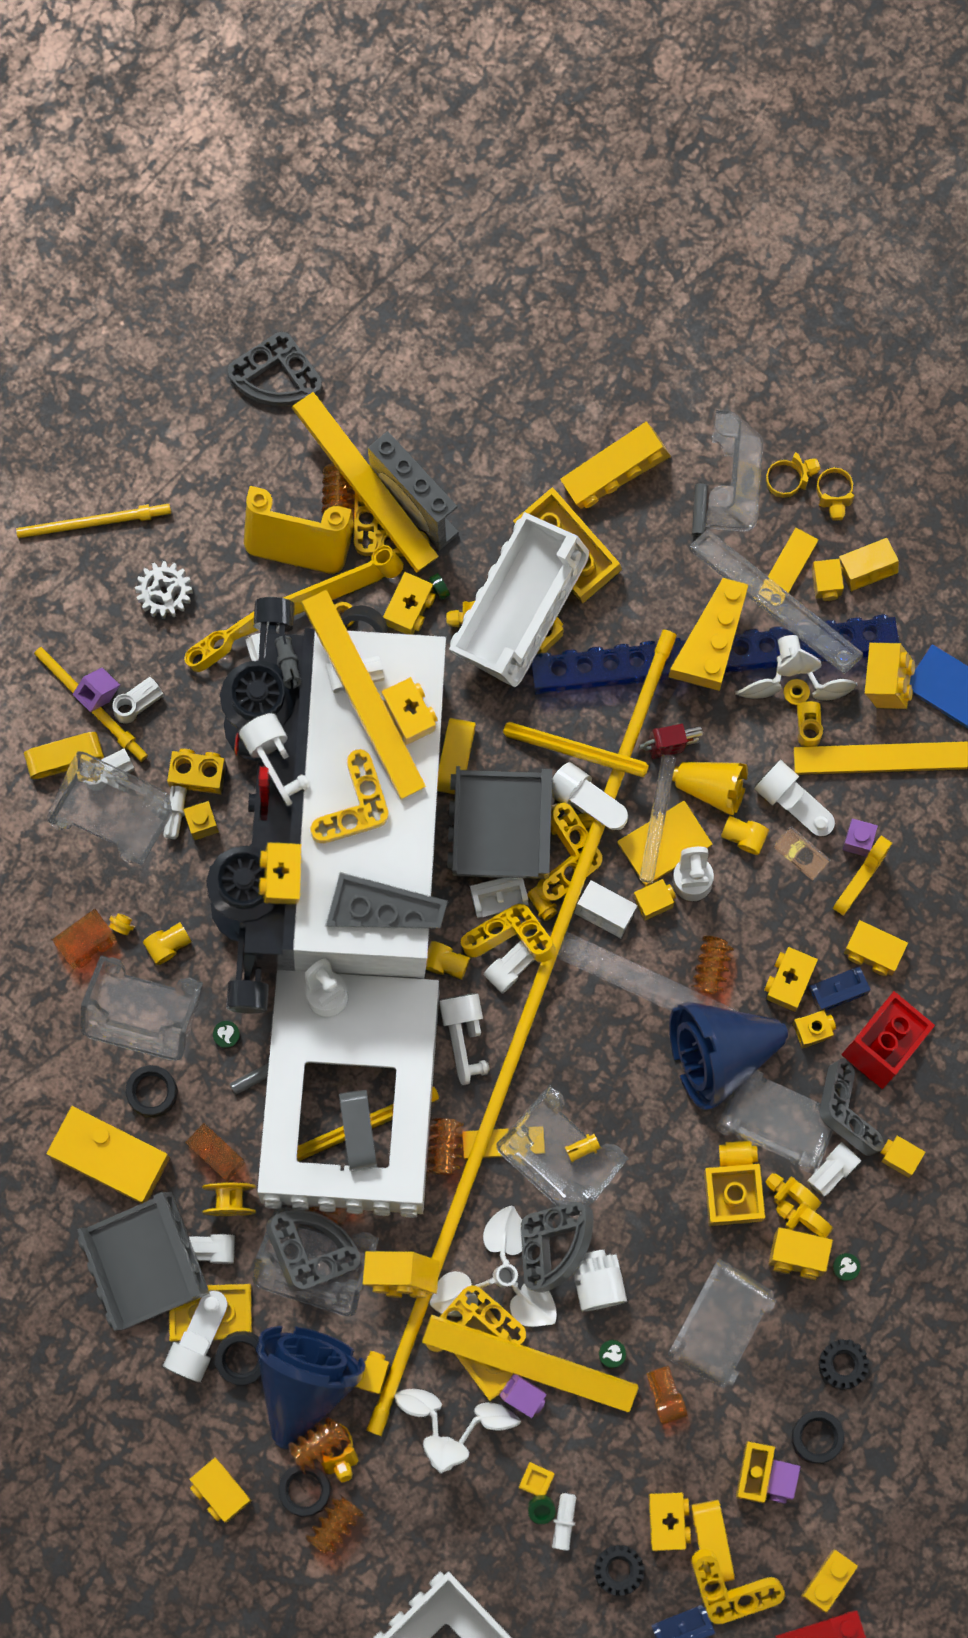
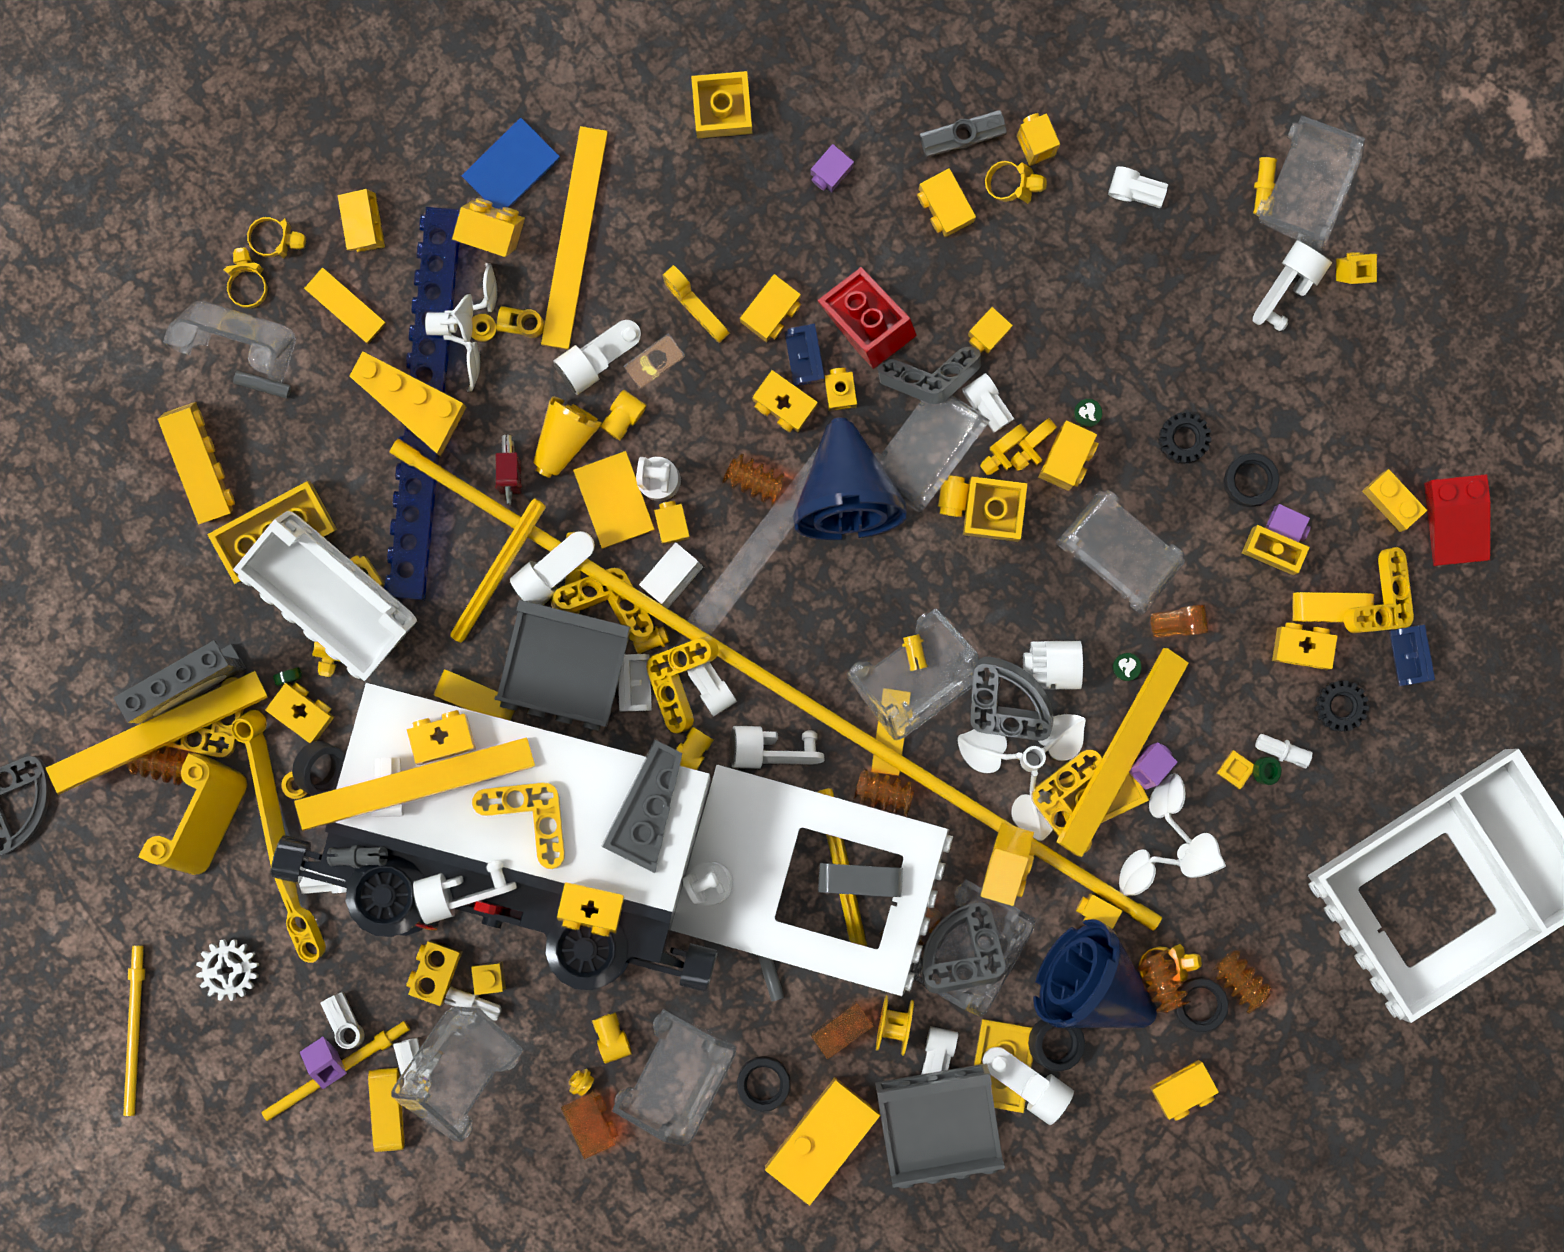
camera: 80 degrees left, 10 degrees up
dark green tile [213,1021,240,1049] -> none
clear axle [639,755,676,883] -> none
clear plate [690,529,863,675] -> none
yellow brick [812,559,844,601] -> none
medium lavender brick [842,818,878,857] -> none

